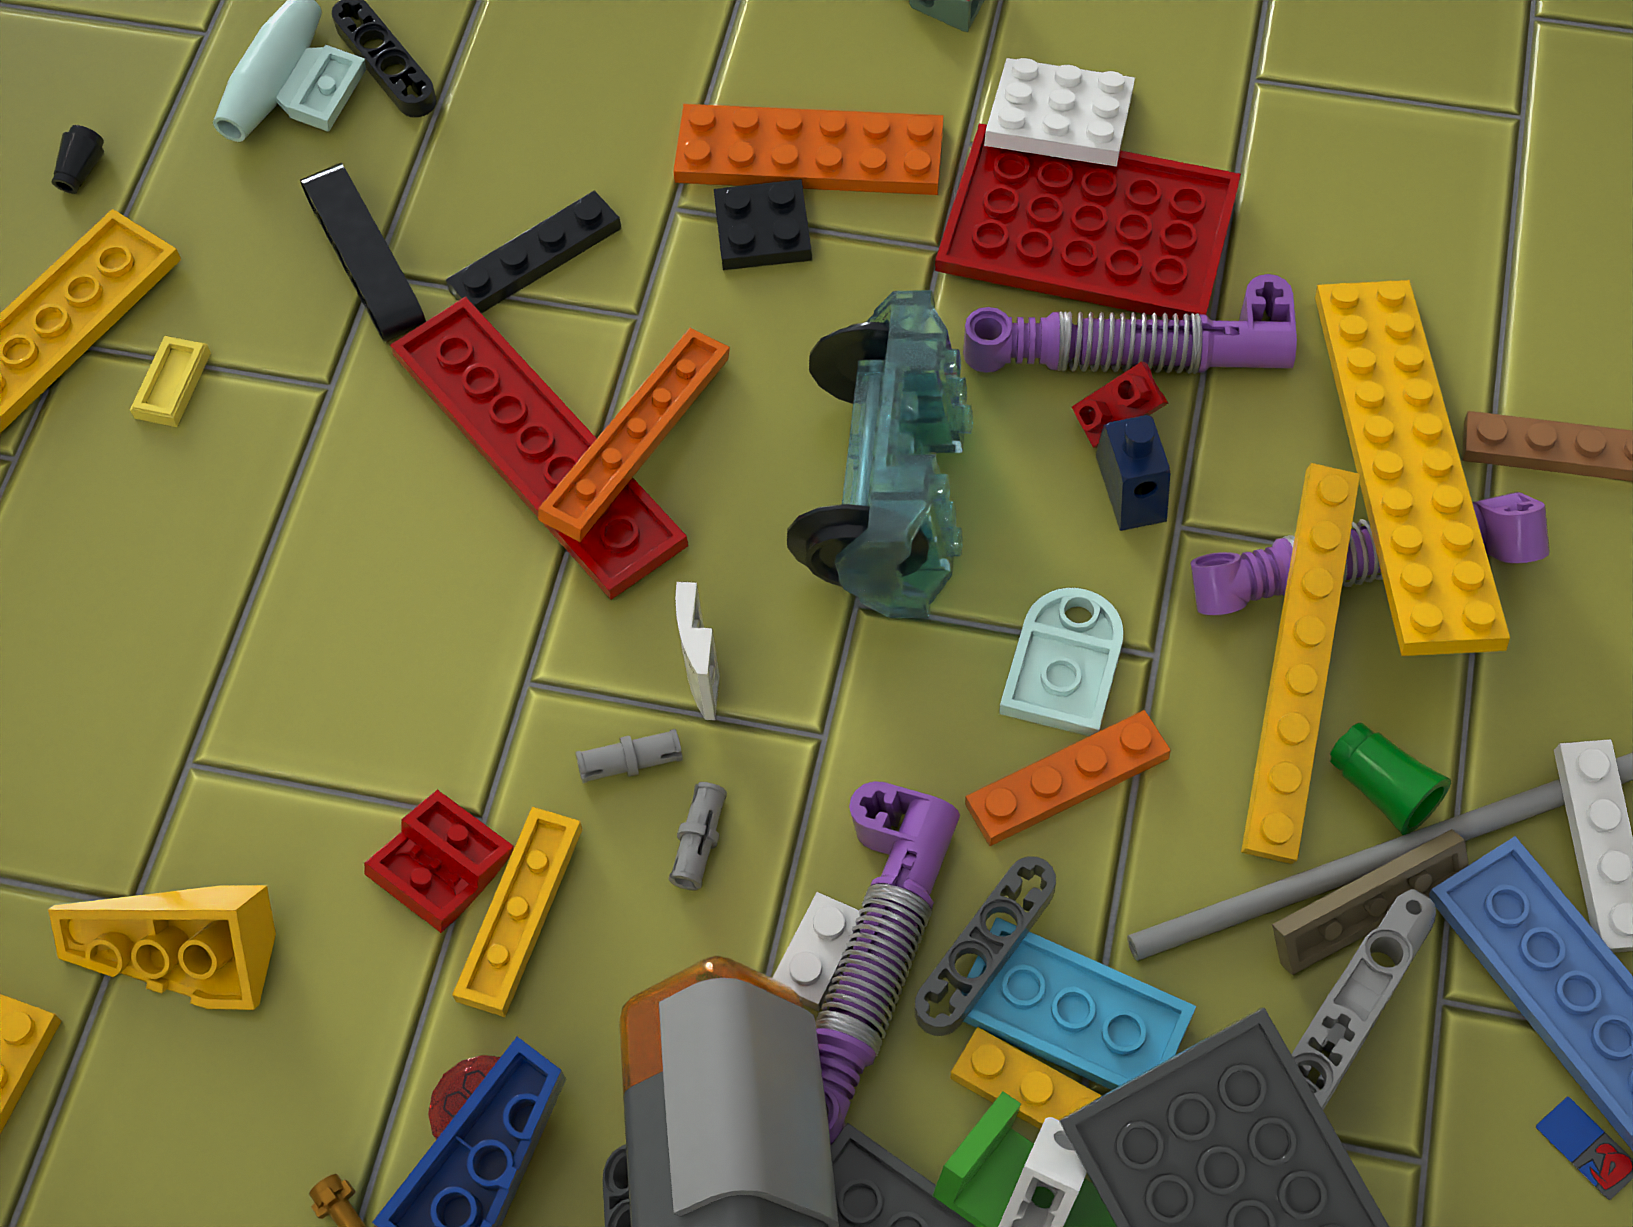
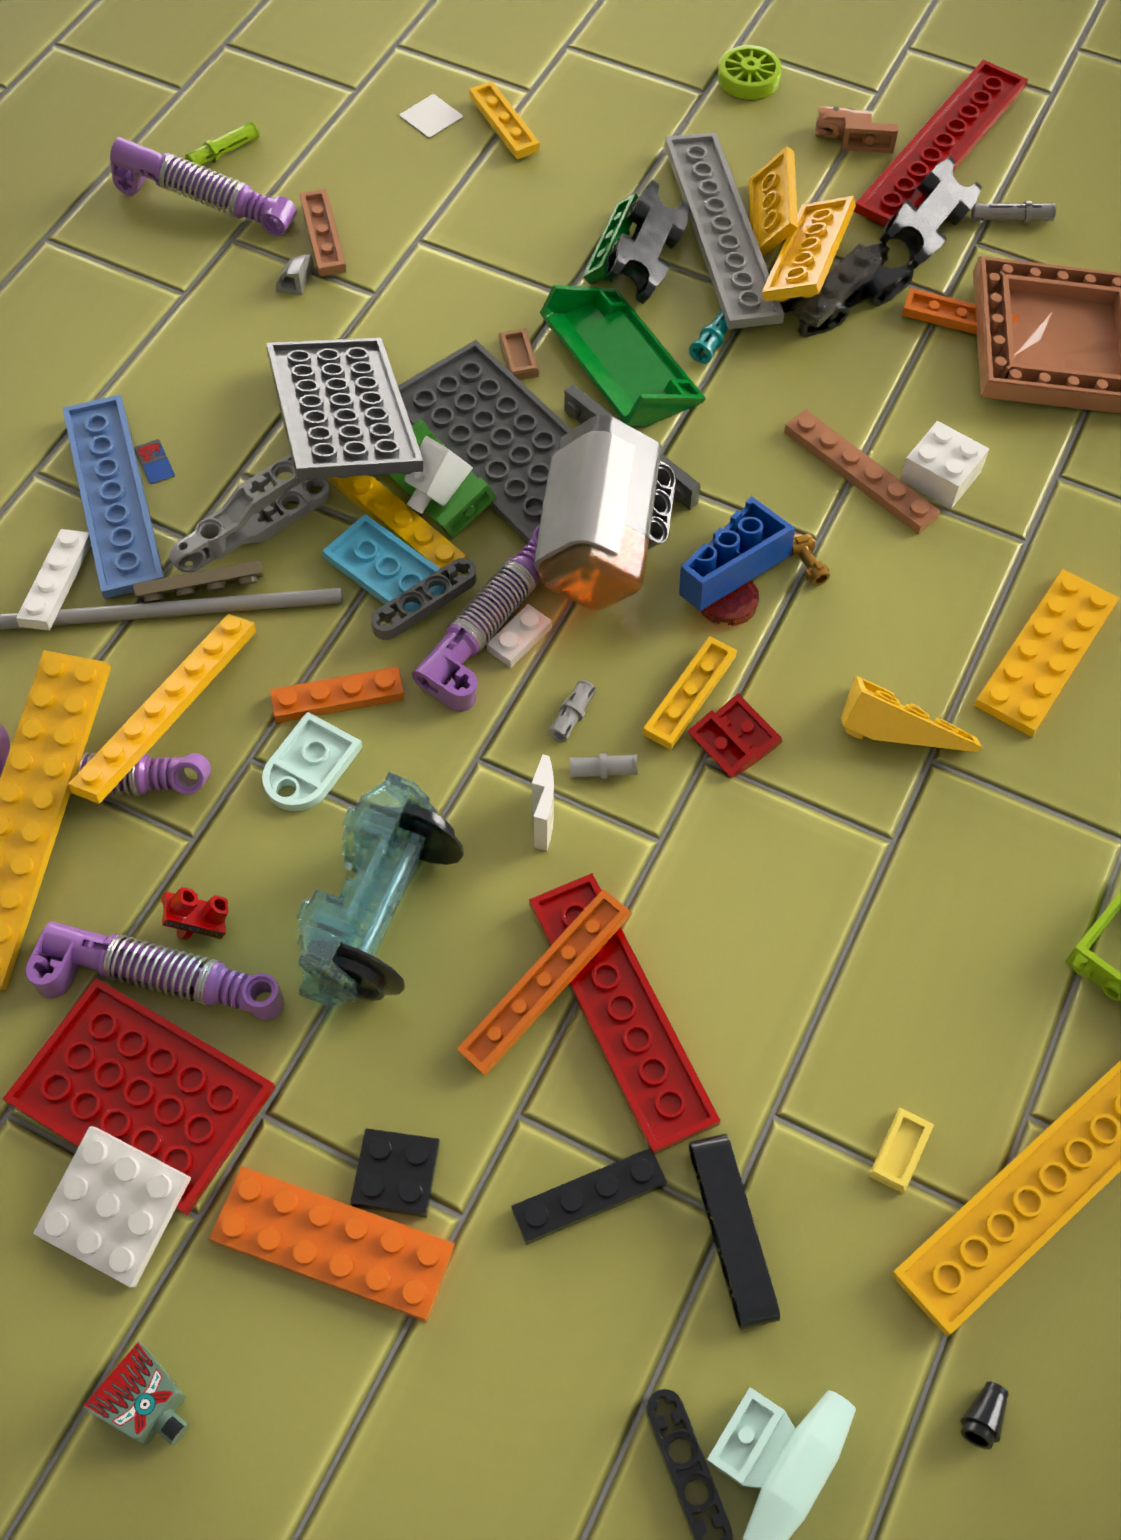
camera: 170 degrees left, 0 degrees up
dark blue torso [1096,415,1171,531] -> none
green plant [1330,723,1451,835] -> none

